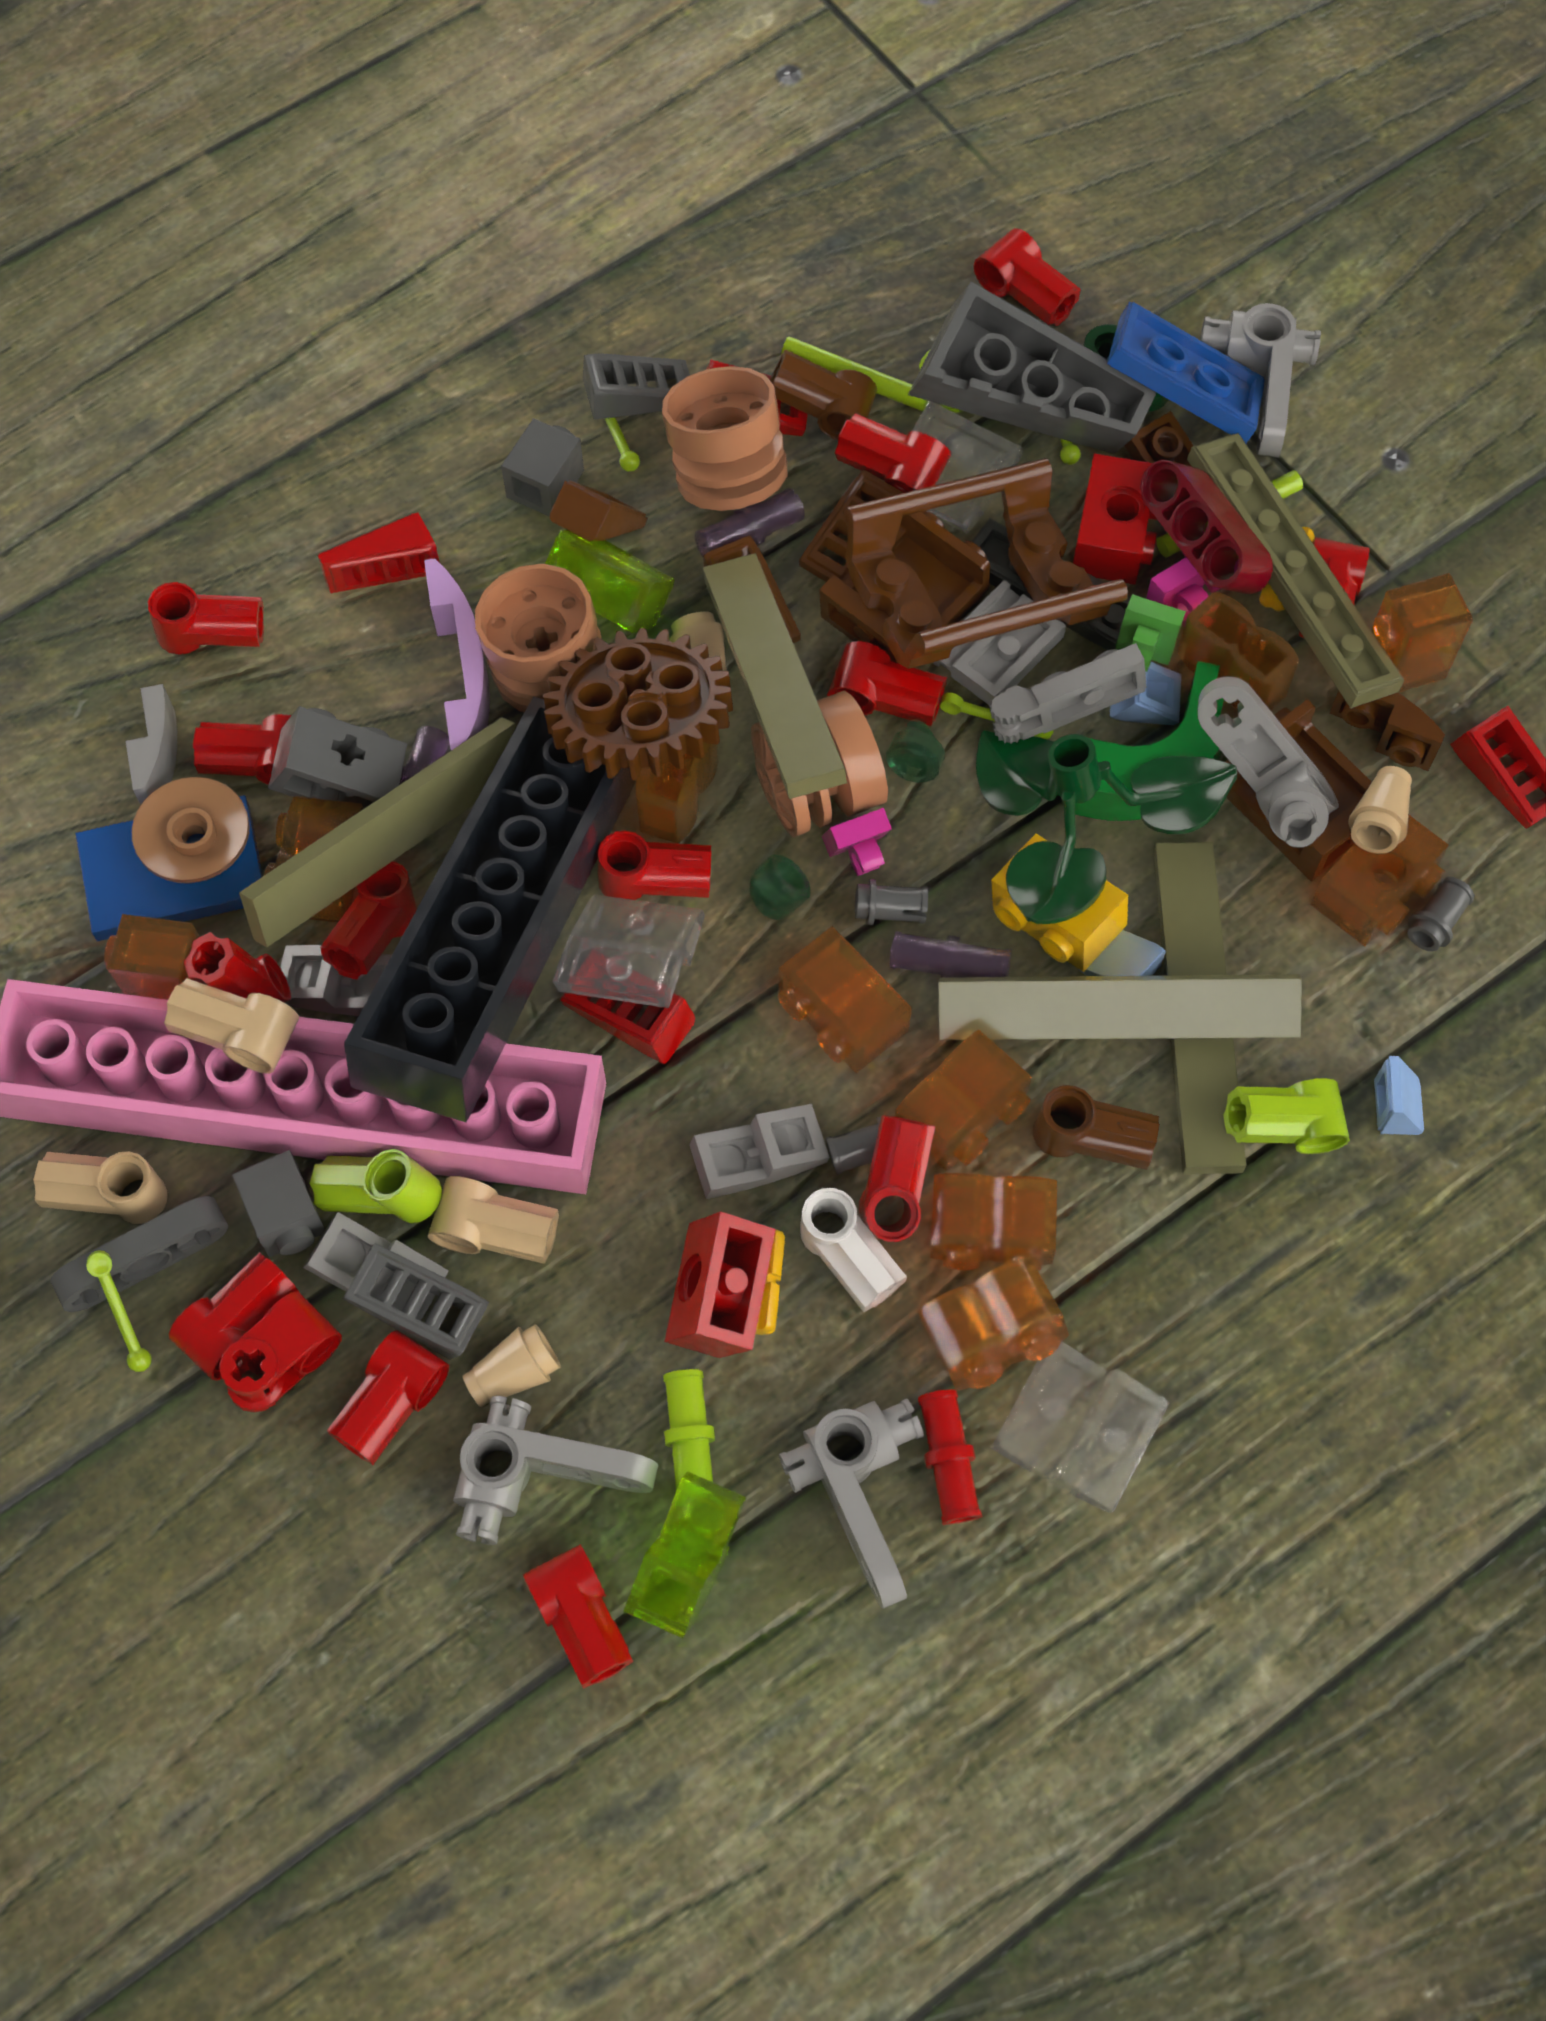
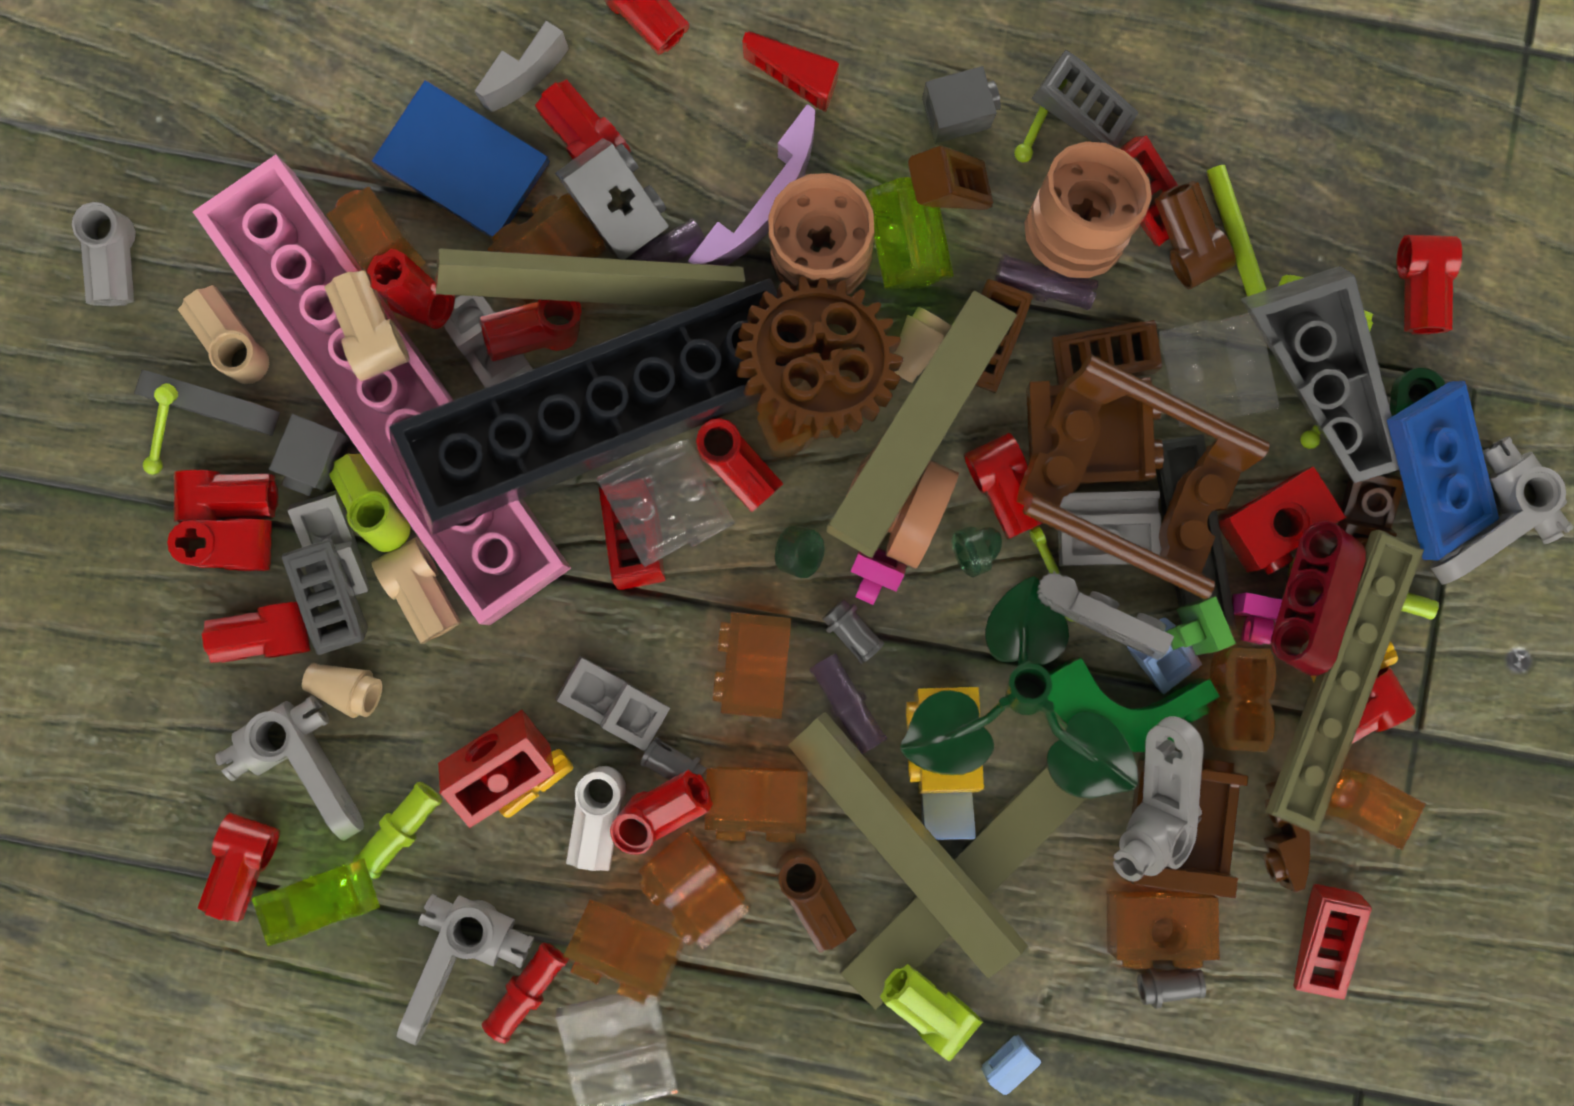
camera: 45 degrees right, 20 degrees up
medium nougat dish [132,777,249,883] -> none
red piece [835,413,952,493] -> none
tan cone [1349,766,1412,853] -> none

